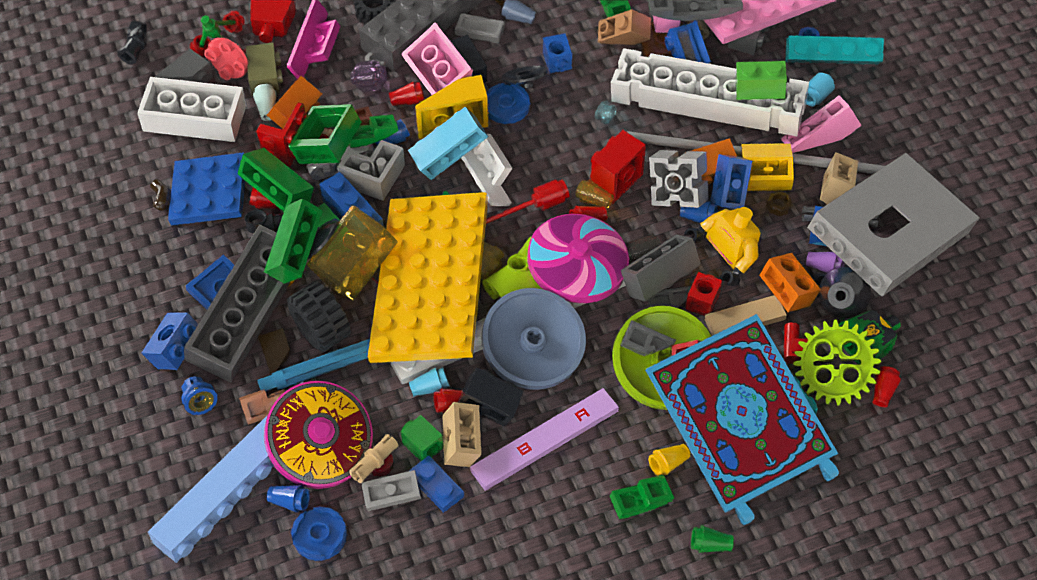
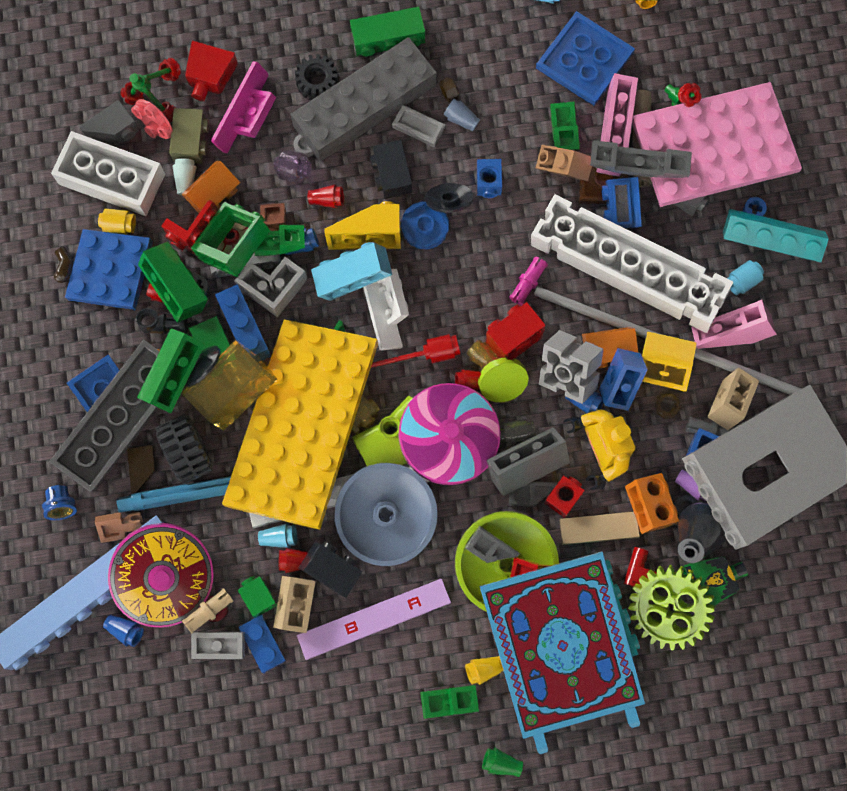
camera: 15 degrees right, 20 degrees up
black connector [117,20,147,65] -> none
blue brick [141,313,198,370] -> none
blue tile [291,506,347,561] -> none
bright pink slope [401,23,473,95] -> none
clear light blue bush [595,100,617,125] -> none
bright green brick [735,61,787,100] -> none
red cone [872,366,901,407] -> none
none -> yellow brick [98,209,136,235]
none -> lime tile [478,358,529,403]
none -> dark pink pin [509,257,548,306]

